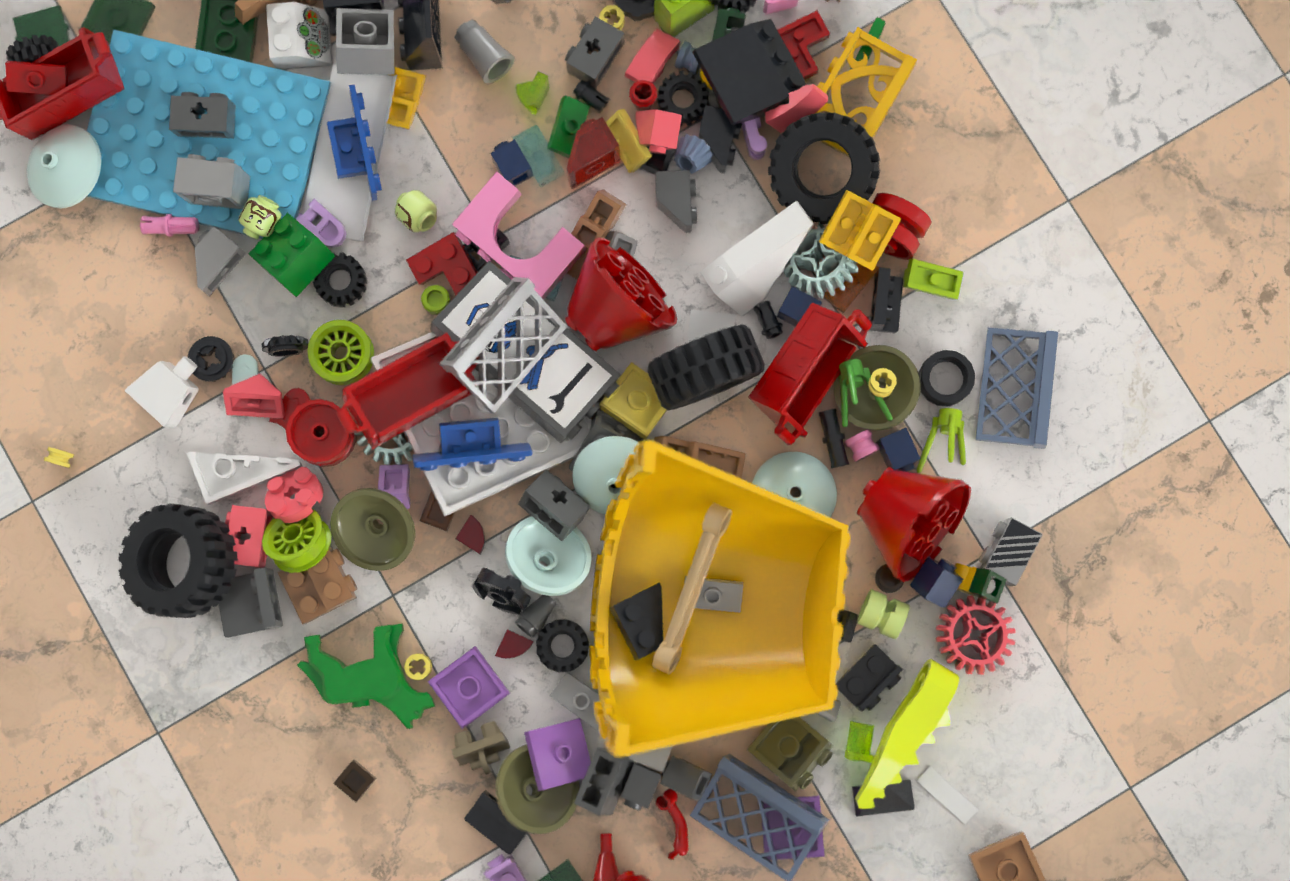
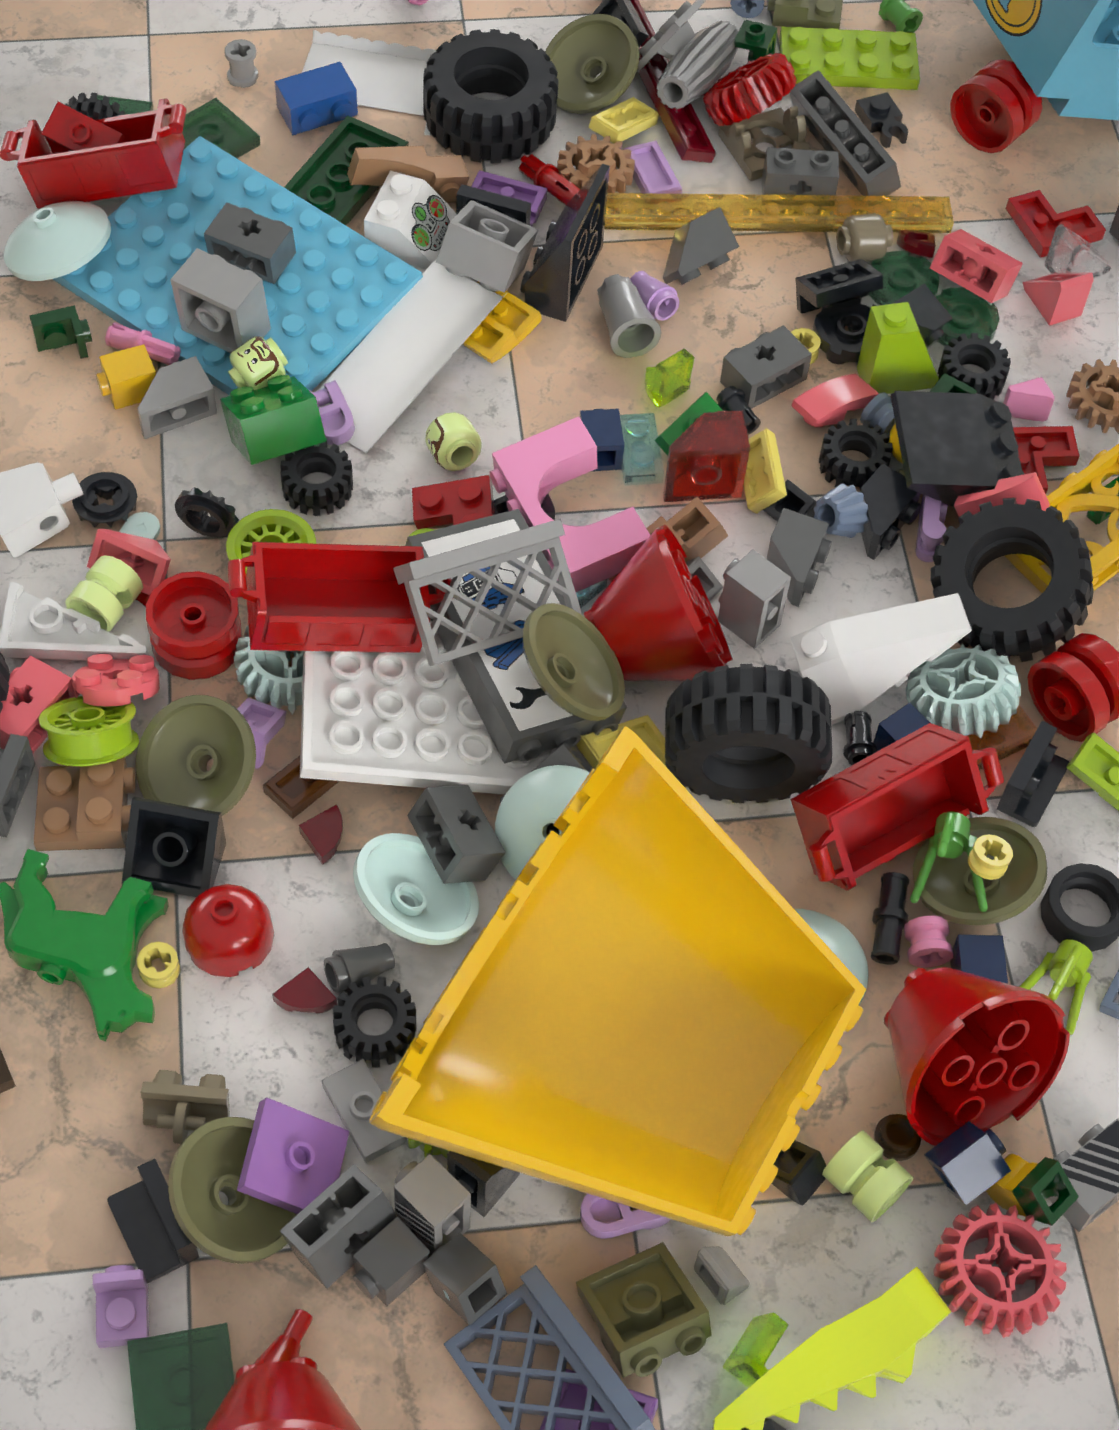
camera: 20 degrees right, 25 degrees down
blue bracket [327,84,382,201] -> none
blue bracket [412,417,533,471] -> none
medium lavender plate [428,646,510,729] -> none
black plate [472,568,531,614] -> none
black wing [609,582,663,661] -> none
red cone [629,80,657,111] -> none
coral slope [635,109,682,154] -> none
tan piece [652,503,732,675] -> none
red piece [655,789,689,860] -> none
light grey plate [684,576,743,613] -> none
yellow slope [819,190,901,271] -> none
black bracket [836,644,903,711] -> none
none -> dark green bracket [29,305,92,359]
none -> yellowish green wheel [65,555,143,632]
none -> yellow brick [96,344,156,410]
none -> black slope [121,797,226,897]
none -> red cylinder [182,884,274,977]
none -> olive dish [523,603,625,721]
none -> lavender cone [630,271,679,321]
none -> light grey brick [718,549,791,649]

